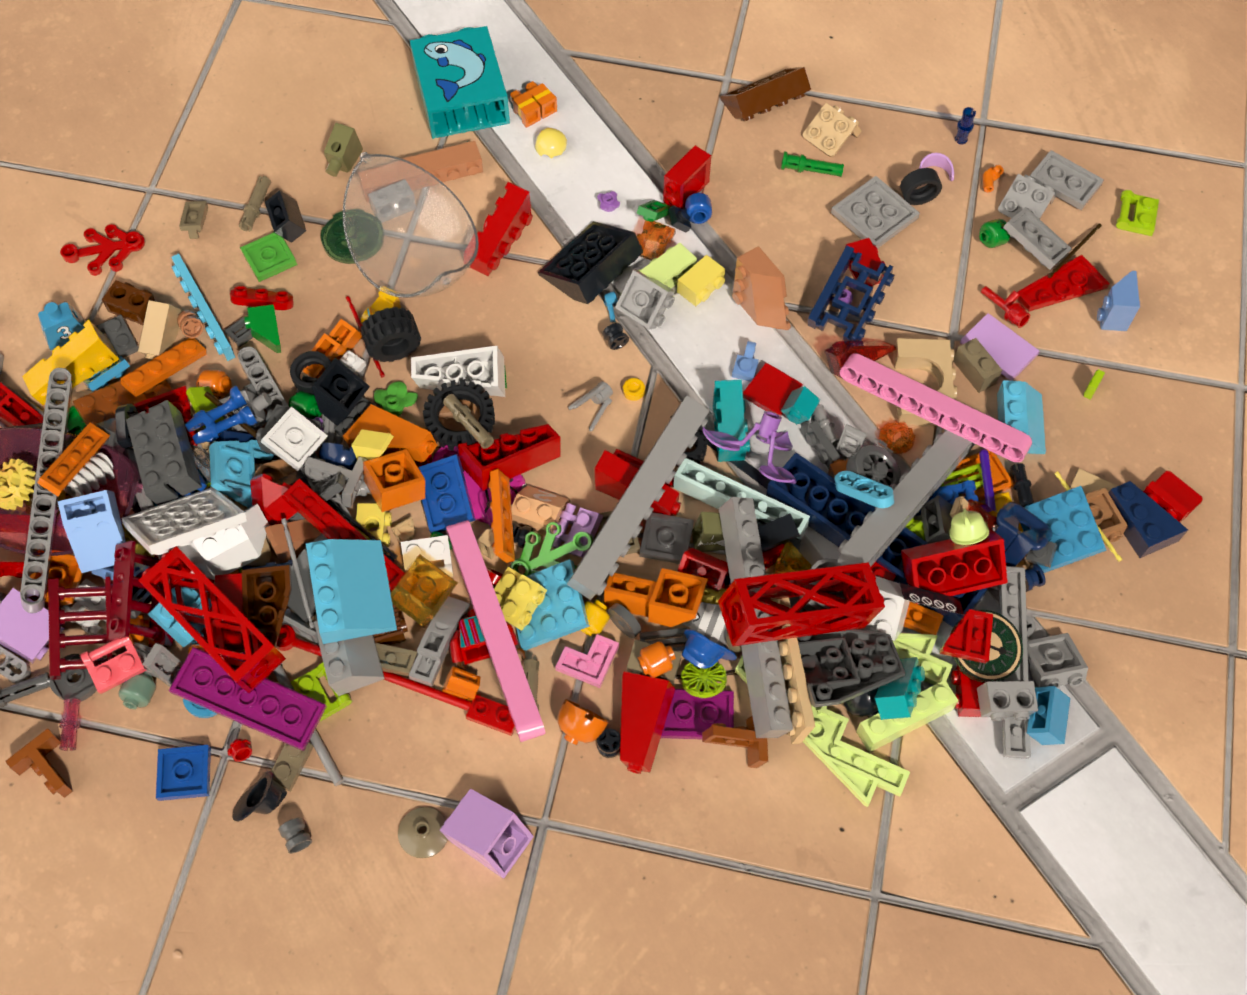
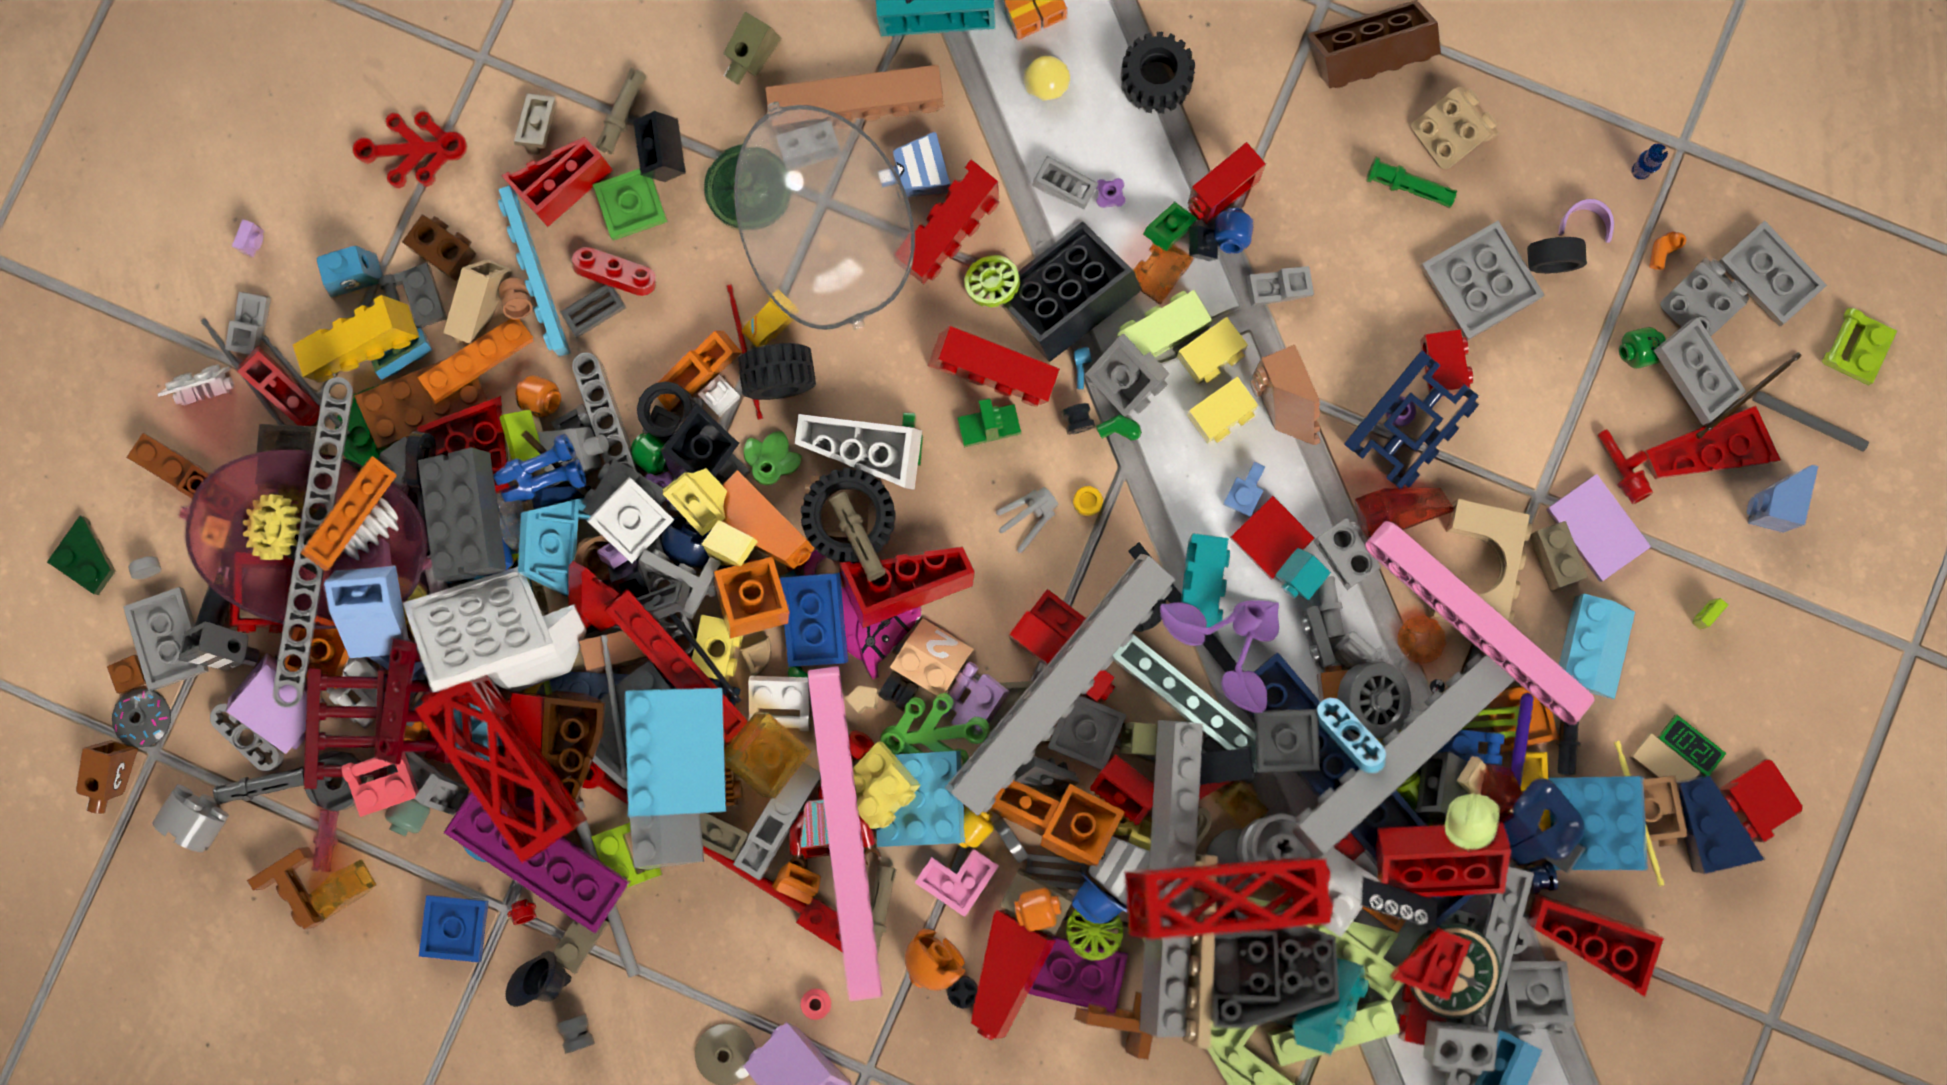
camera: 25 degrees right, 20 degrees up
green slope [244,305,281,353] -> none
orange plate [489,469,515,563] -> none
none -> clear yellow slope [309,859,377,920]
none -> red wedge [501,137,613,227]
none -> lavender tile [597,543,627,569]
none -> light yellow slope [662,468,727,536]
none -> coral plate [801,988,831,1020]
none -> medium blue torso [880,132,950,197]
none -> red wedge [928,326,1060,407]
none -> green bracket [957,398,1022,448]
none -> lime wheel [965,255,1020,308]
none -> dark grey plate [1014,756,1080,797]
none -> light grey slope [1032,156,1099,209]
none -> green arm [1096,415,1142,441]
none -> black tyre [1120,32,1195,114]
none -> light yellow brick [1187,376,1258,444]
none -> light grey slope [1246,266,1314,306]
none -> dark grey tile [1254,709,1320,773]
none -> light grey brick [1313,518,1381,590]
none -> red wedge [1527,894,1664,997]
none -> tile [1657,715,1727,776]
none -> dark grey bar [1752,391,1869,452]

